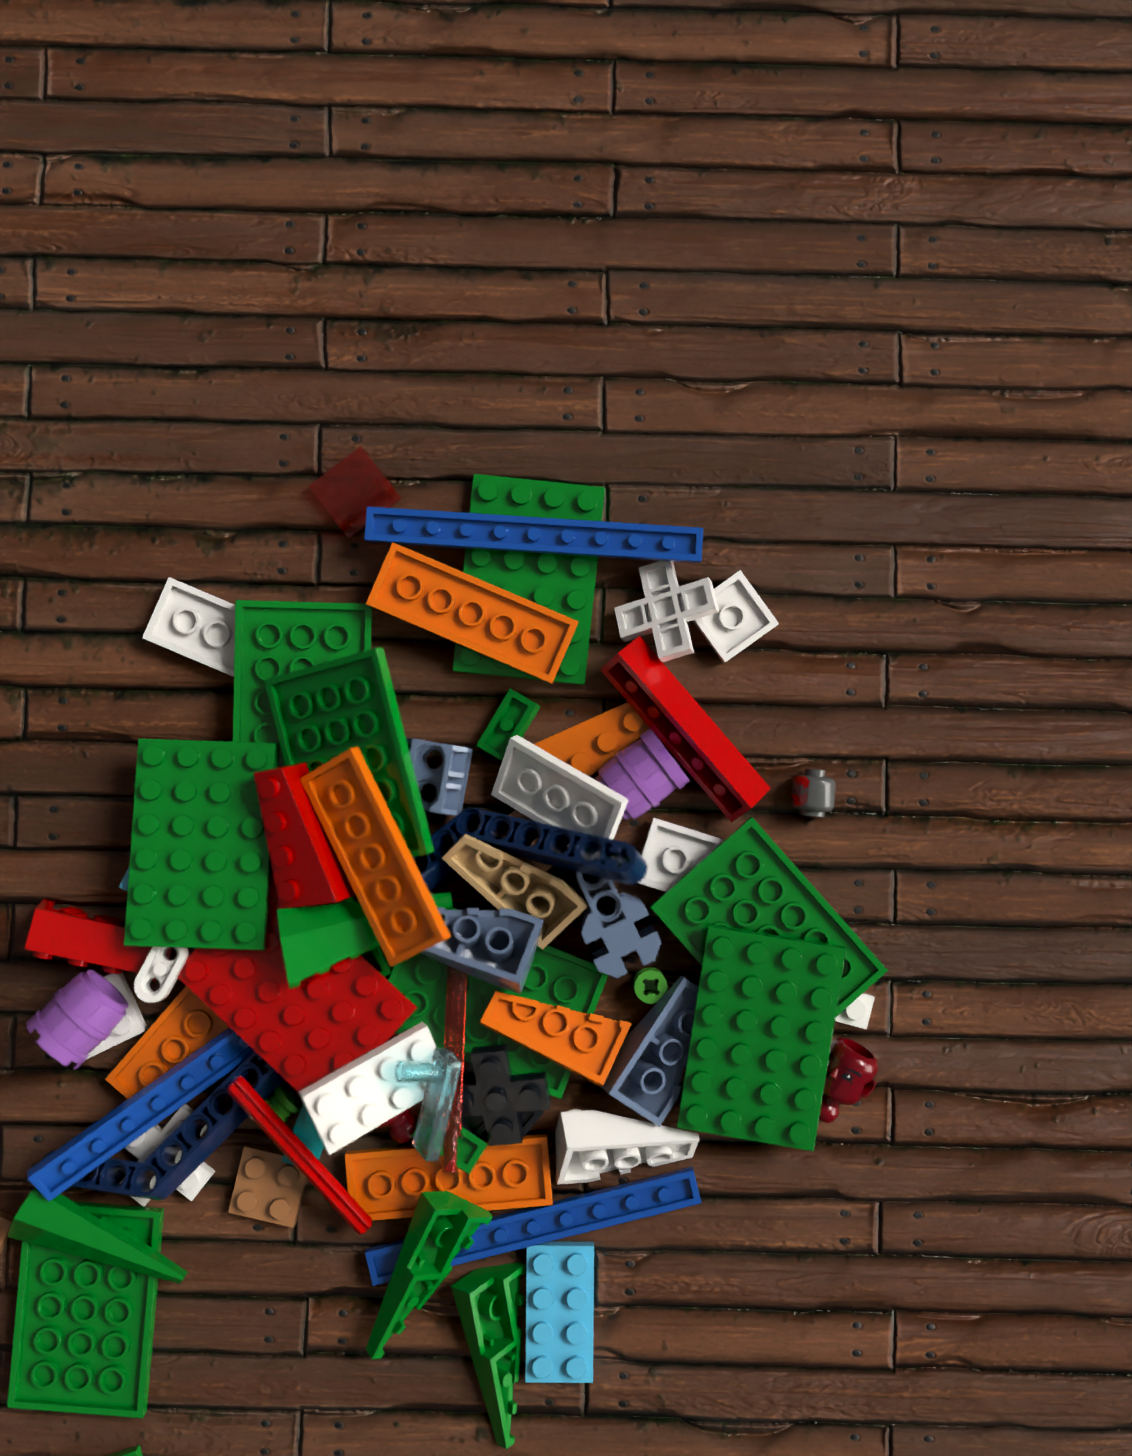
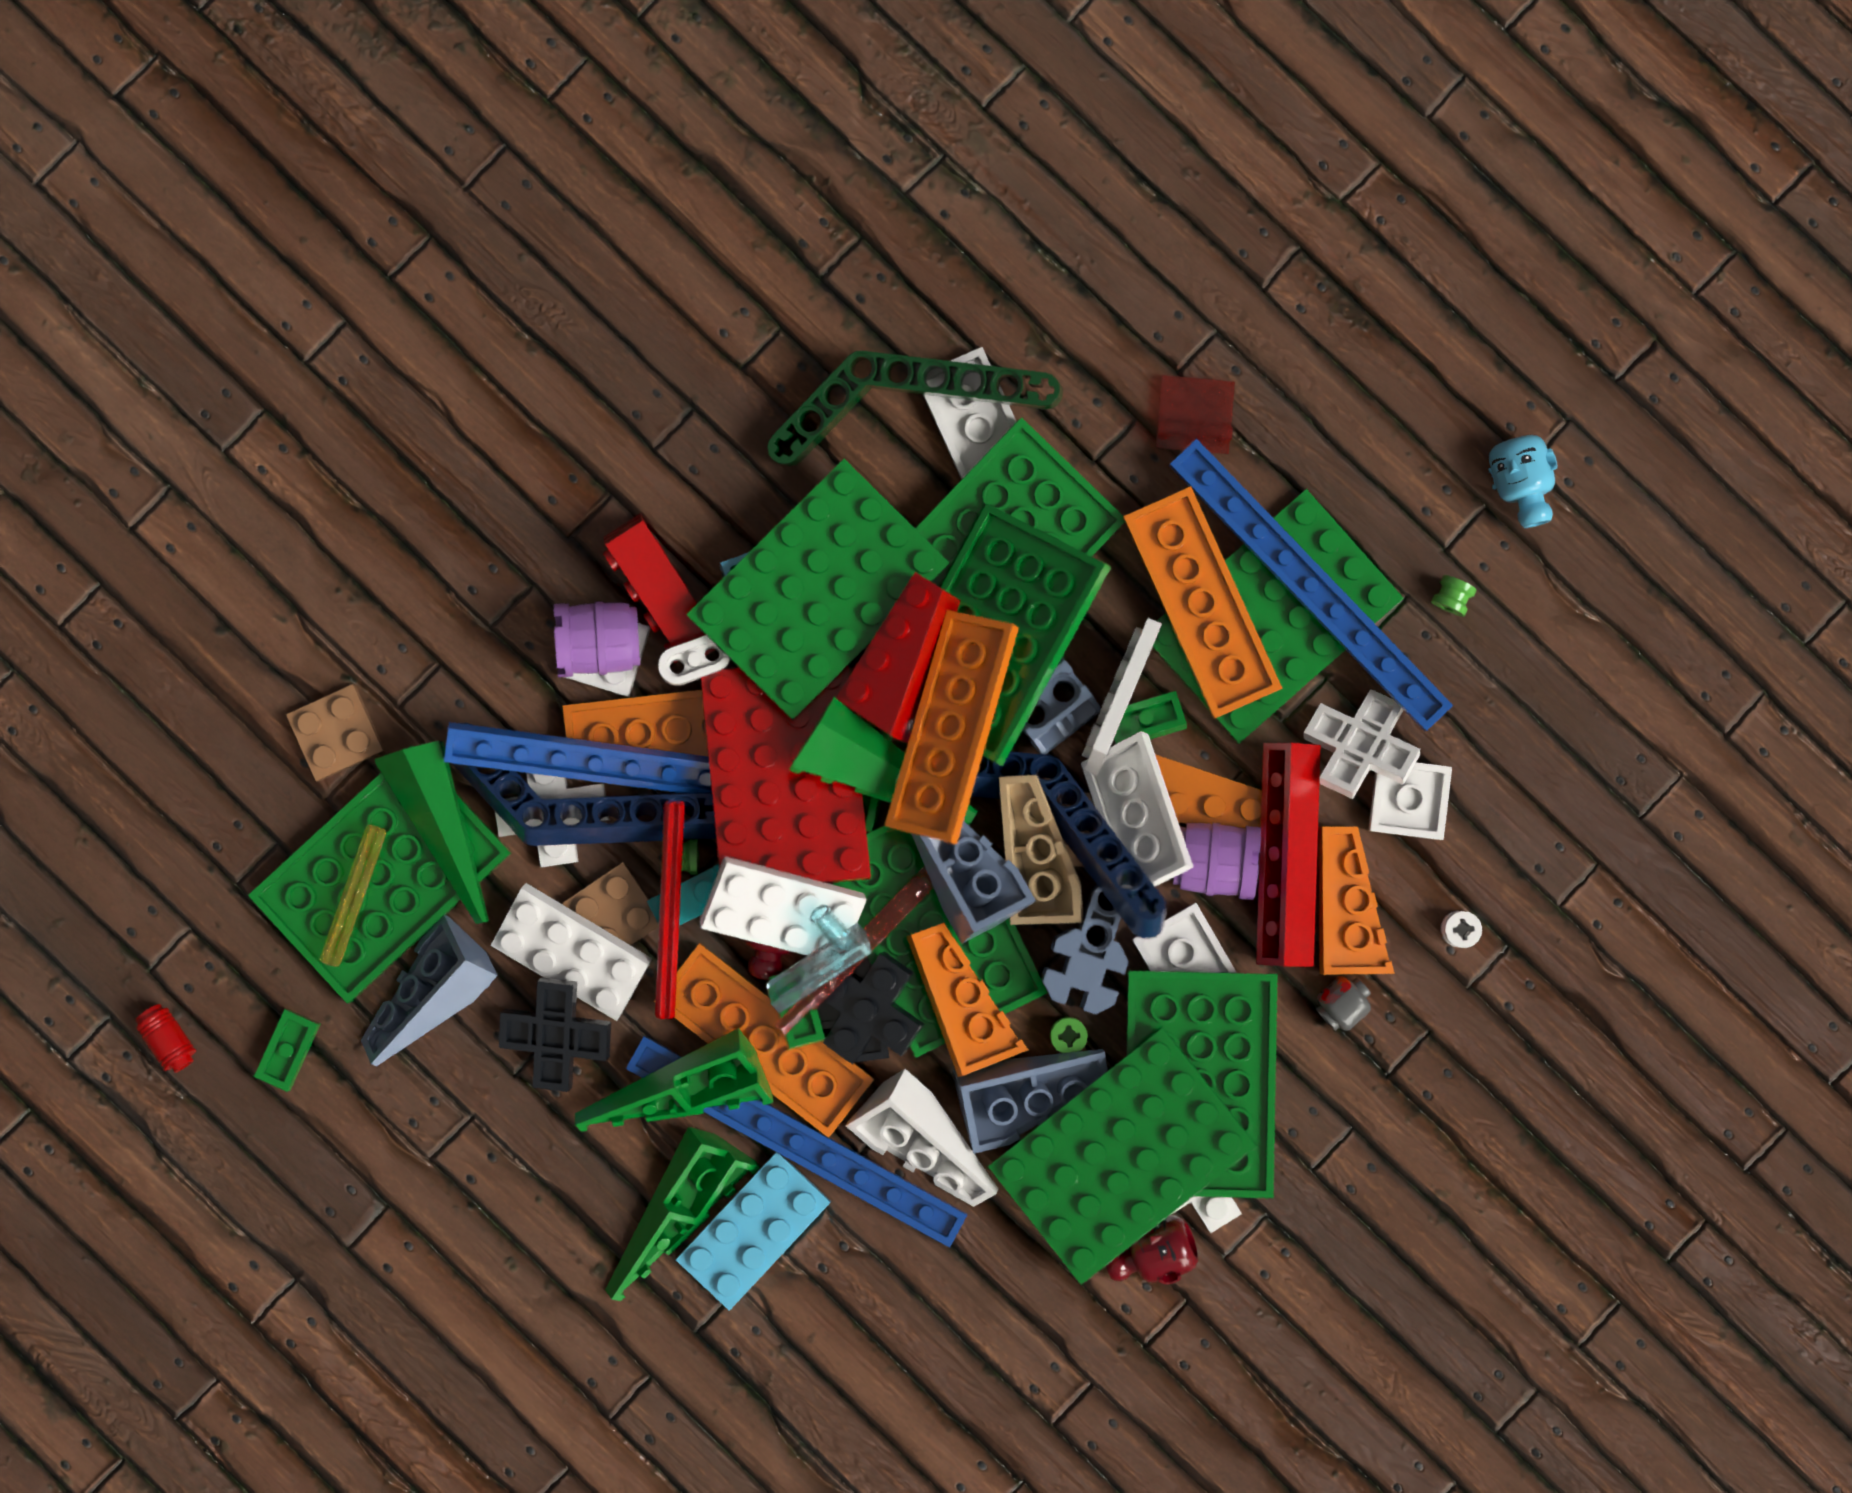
camera: 45 degrees right, 0 degrees up
none -> clear yellow axle [320,825,386,967]
none -> sand blue wedge [361,915,498,1066]
none -> white plate [491,883,652,1021]
none -> black plate [499,977,611,1092]
none -> dark green beam [768,351,1063,467]
none -> white plate [1082,618,1162,775]
none -> orange wing [1318,827,1395,975]
none -> bright green wheel [1431,575,1477,617]
none -> white wheel [1440,911,1482,948]
none -> medium azure piece [1489,435,1558,528]

